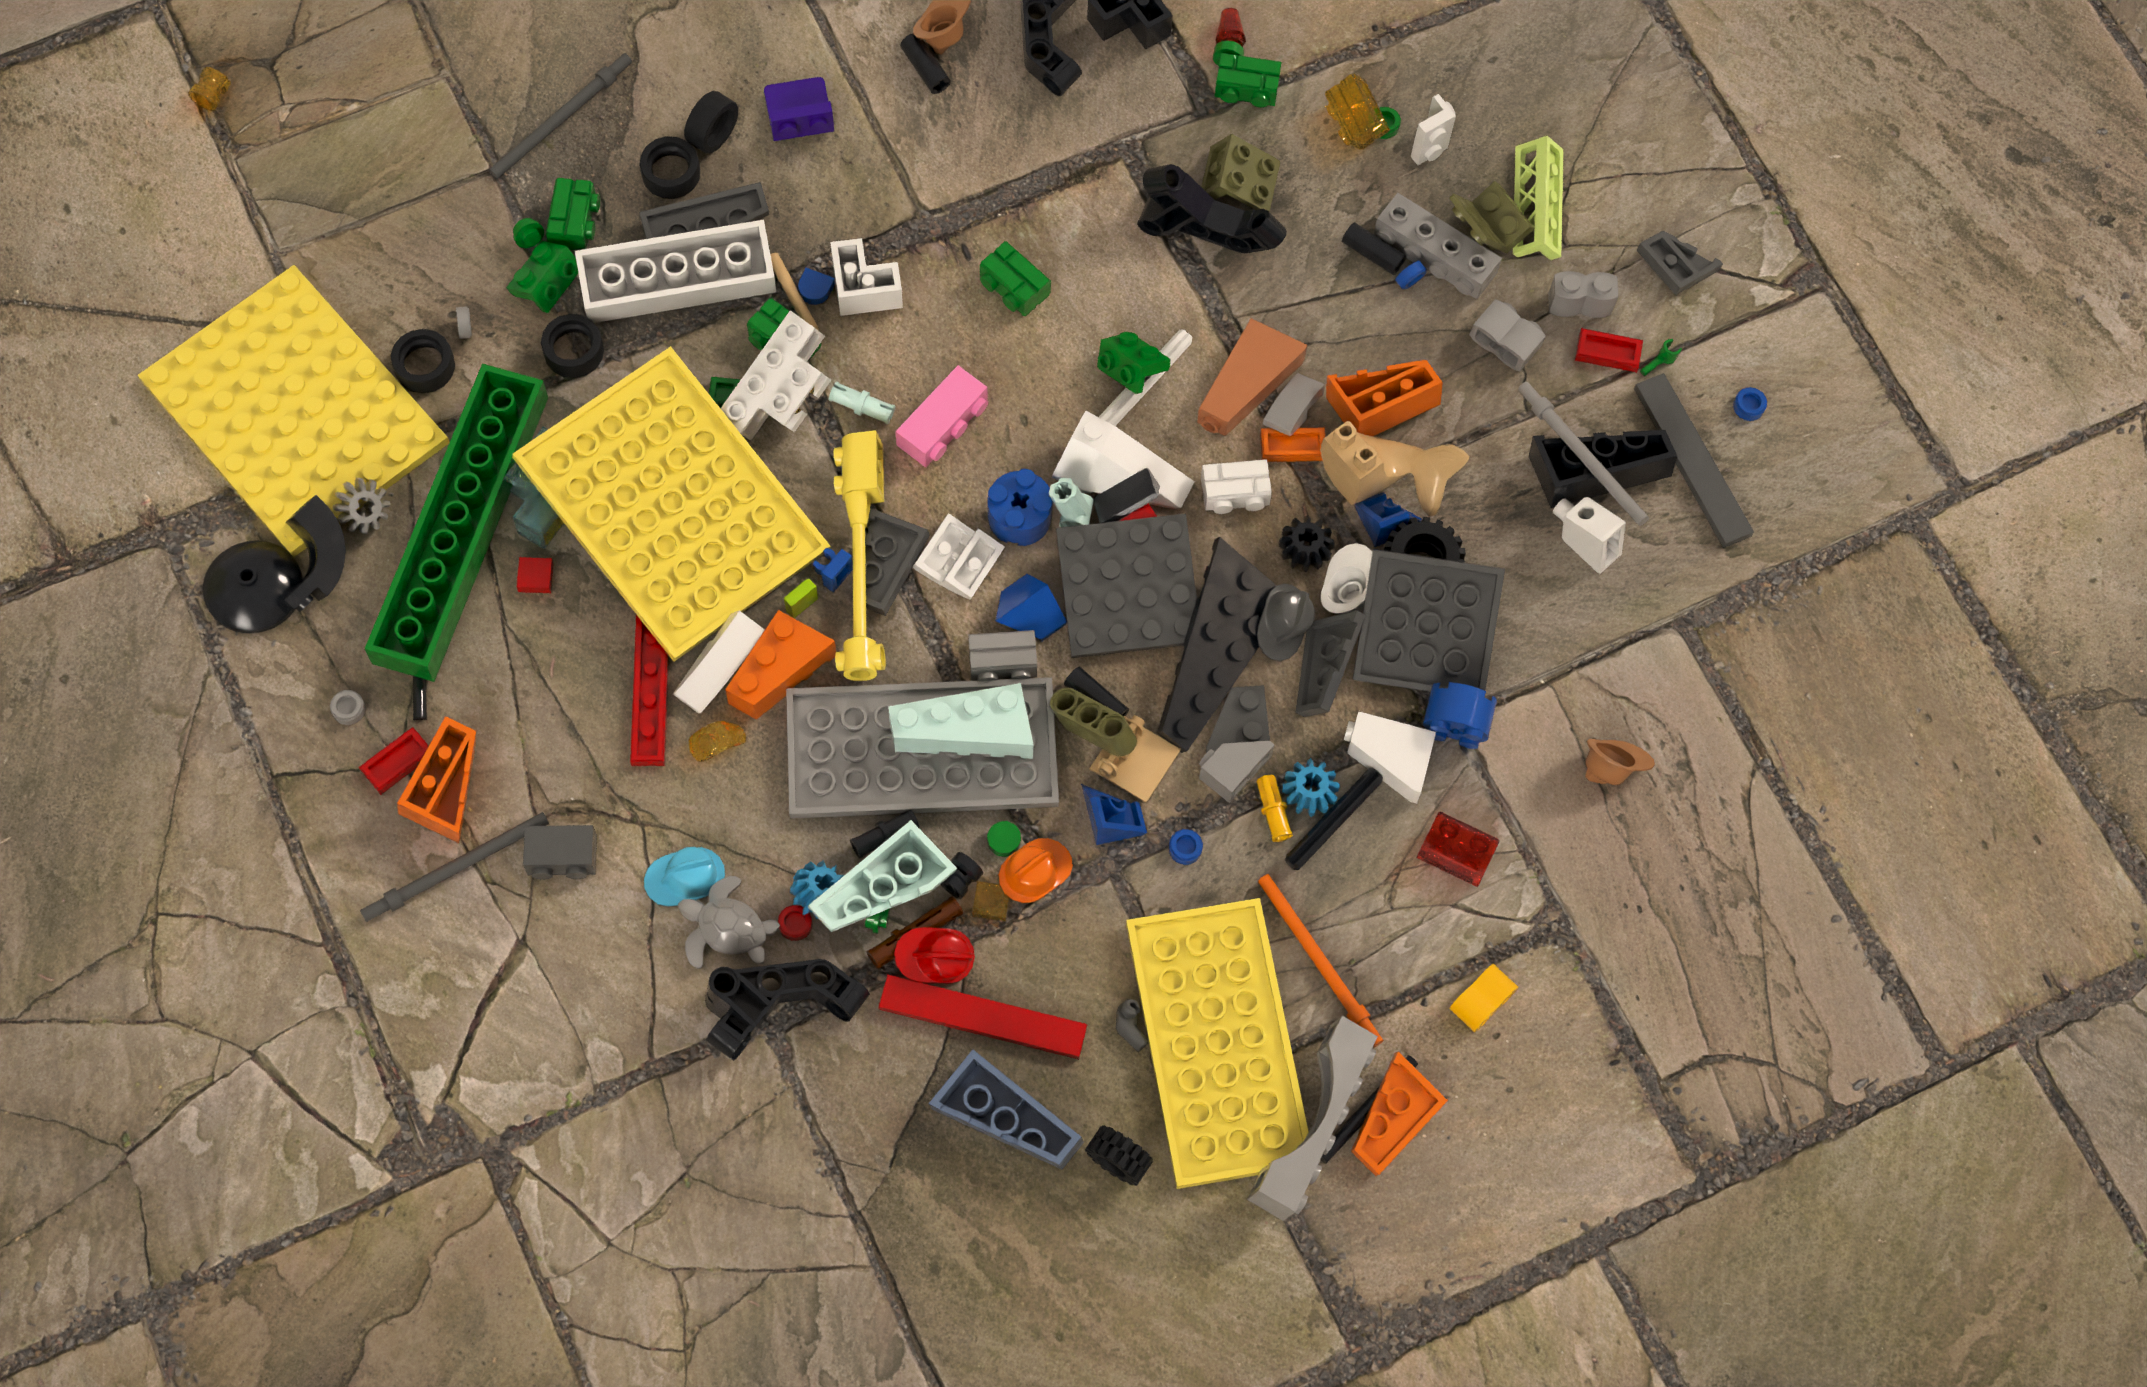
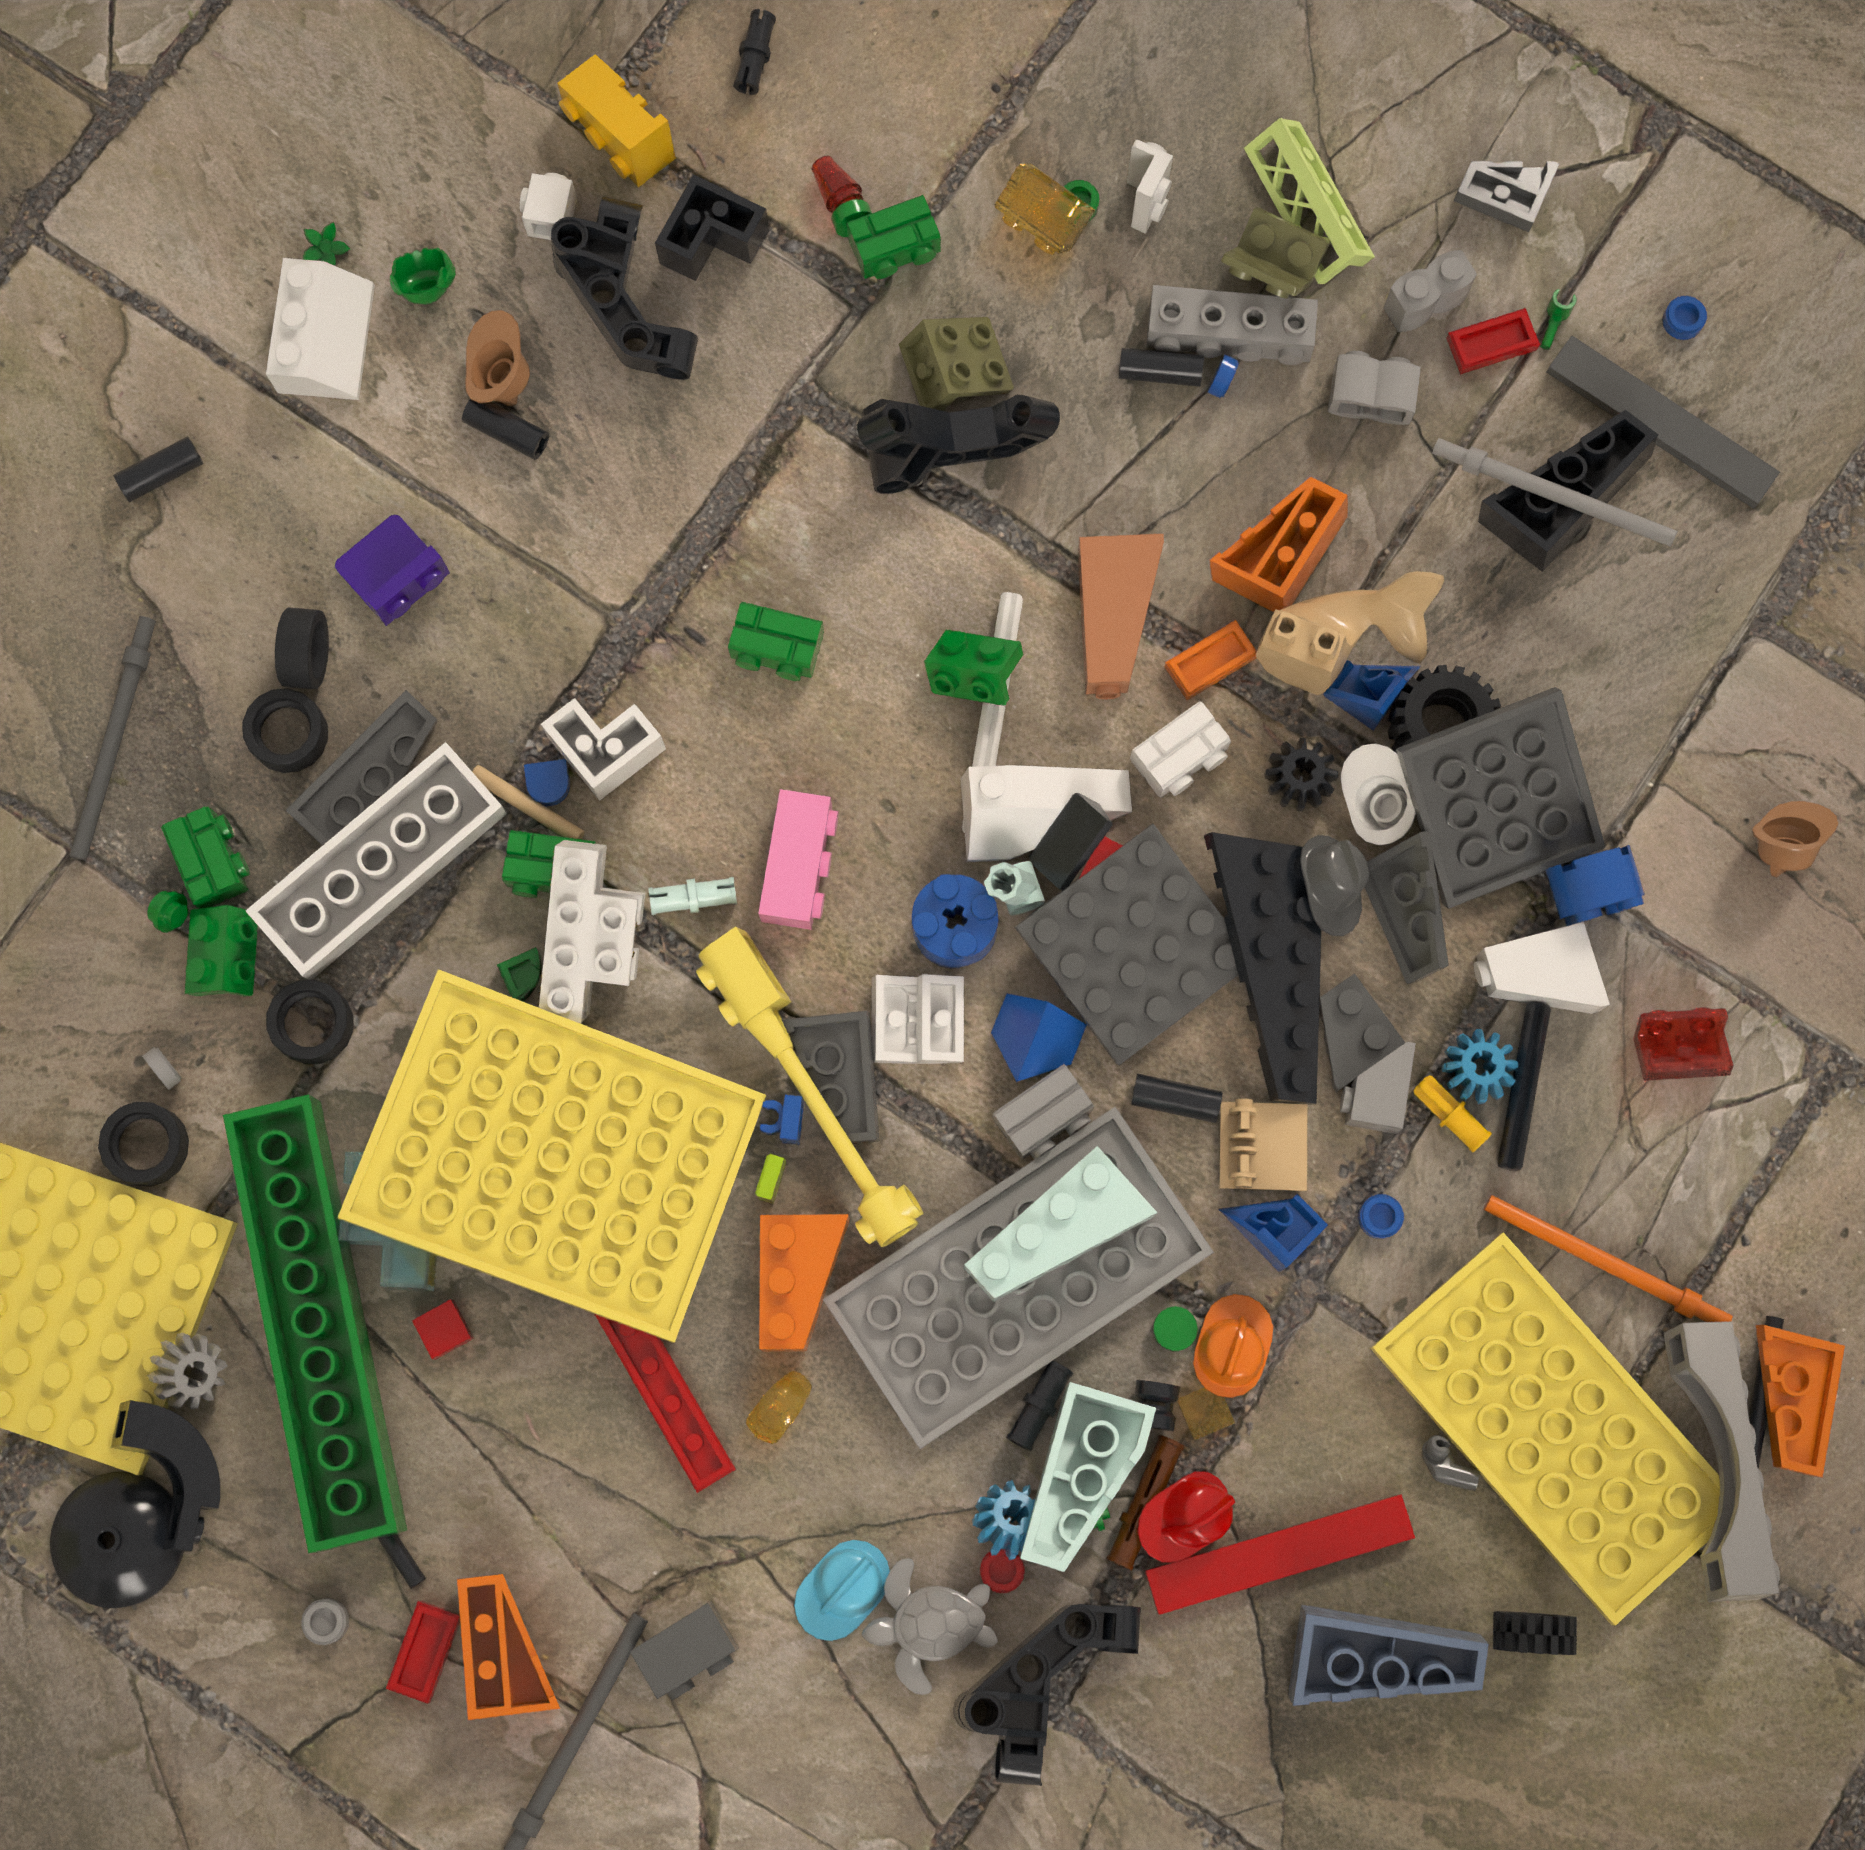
camera: 25 degrees left, 10 degrees up
white slope [673,610,765,714] -> none
olive beam [1050,688,1137,757] -> none
light grey slope [1263,373,1325,436] -> none
yellow axle [1449,963,1519,1033] -> none
white torso [1553,497,1626,574] -> none

